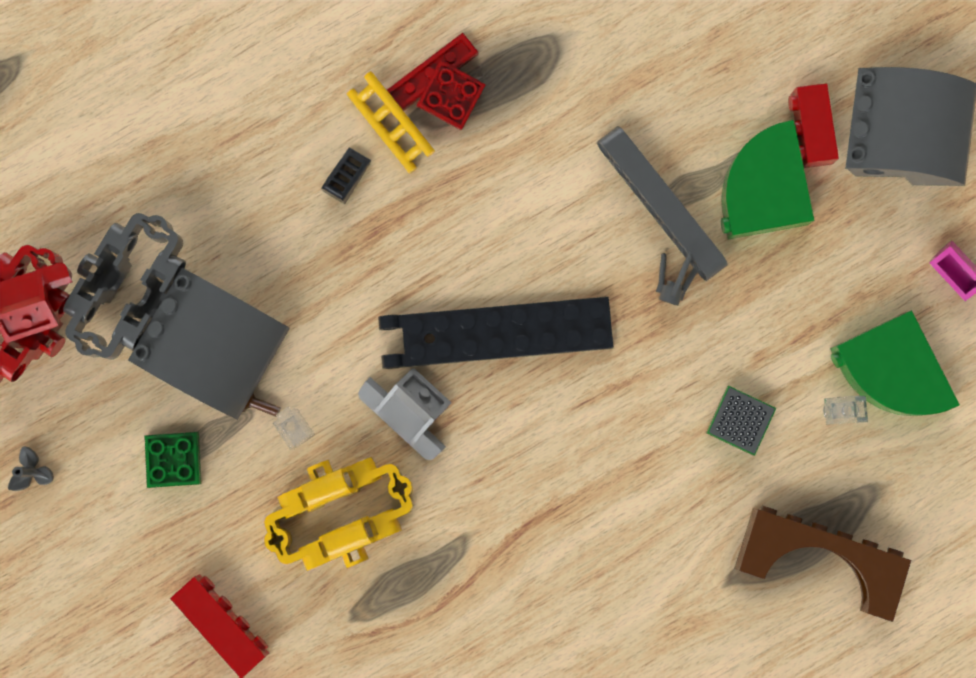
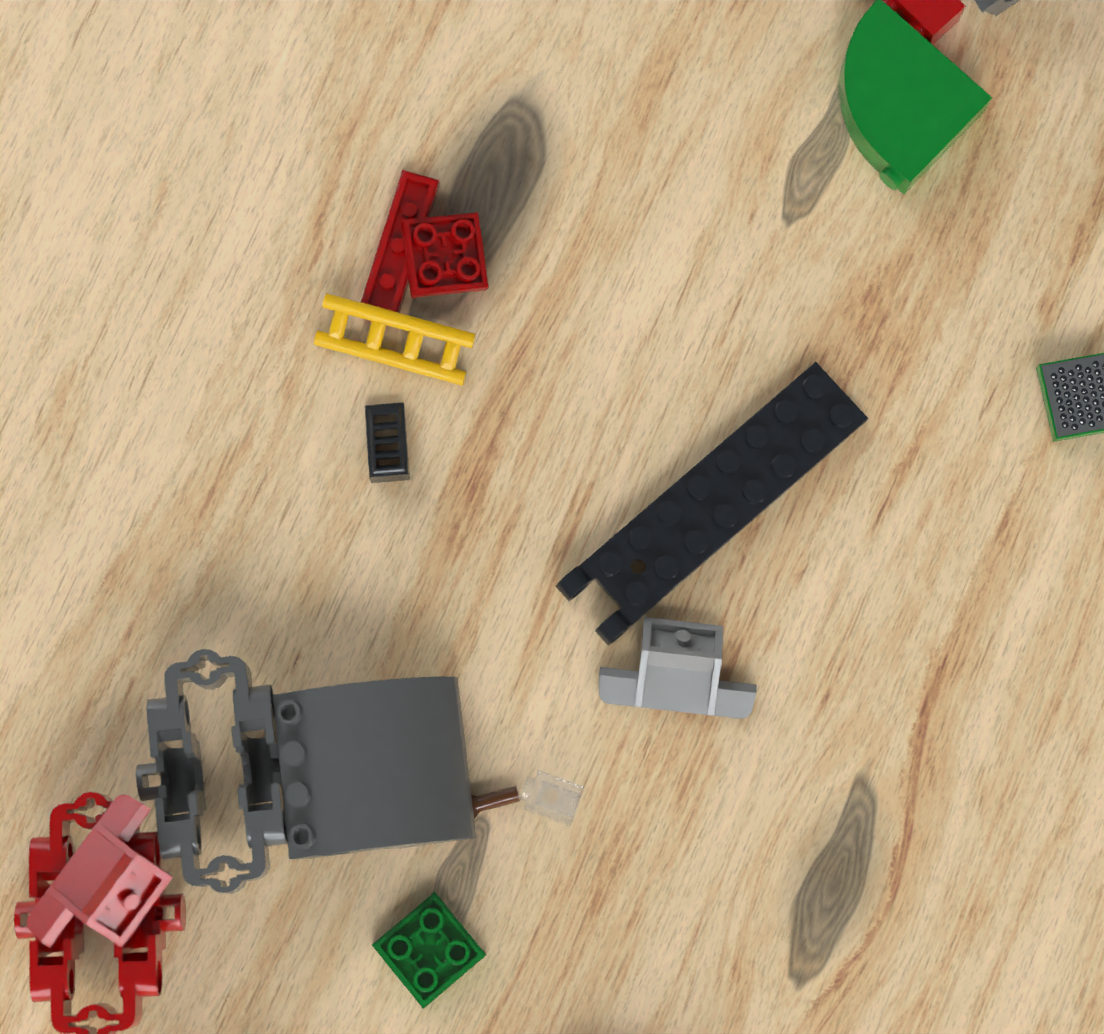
camera: 35 degrees left, 5 degrees down
yellow piece [264,457,414,571] -> none
dark grey beam [597,126,728,281] -> none
dark grey plant [656,253,697,306] -> none

